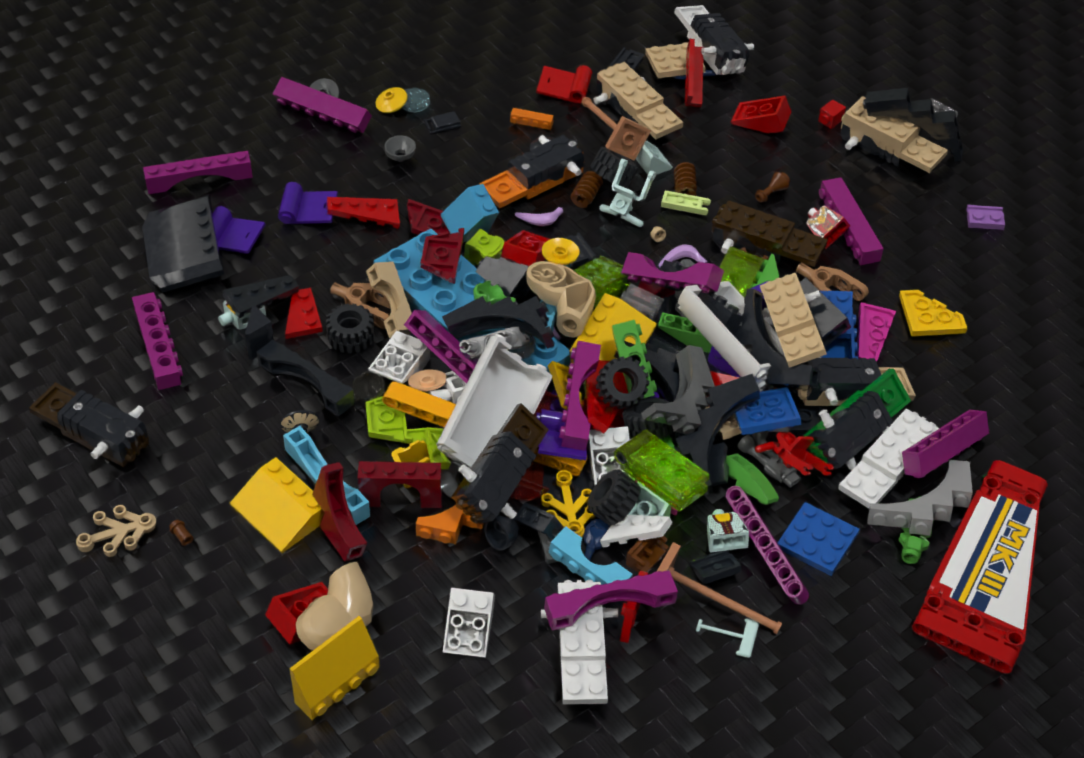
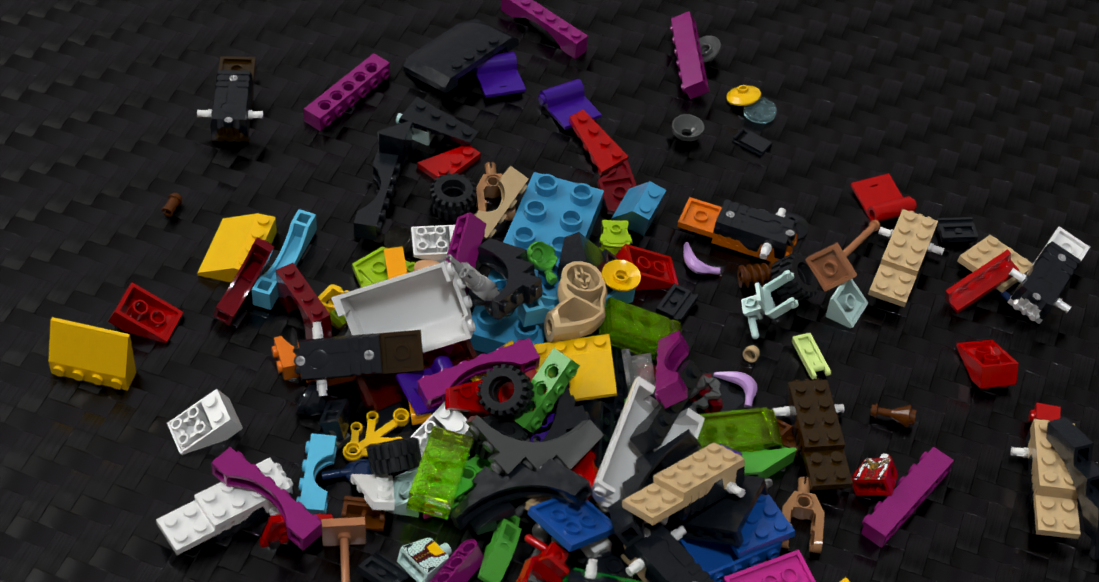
camera: 55 degrees right, 0 degrees up
tan plant [76,505,157,557] -> none
dish [280,410,319,433] -> none
tan piece [296,562,373,650] -> none
dark red wing [420,228,464,284] -> none
orange piece [510,108,554,130] -> none
reddish brown piece [674,162,697,196] -> none

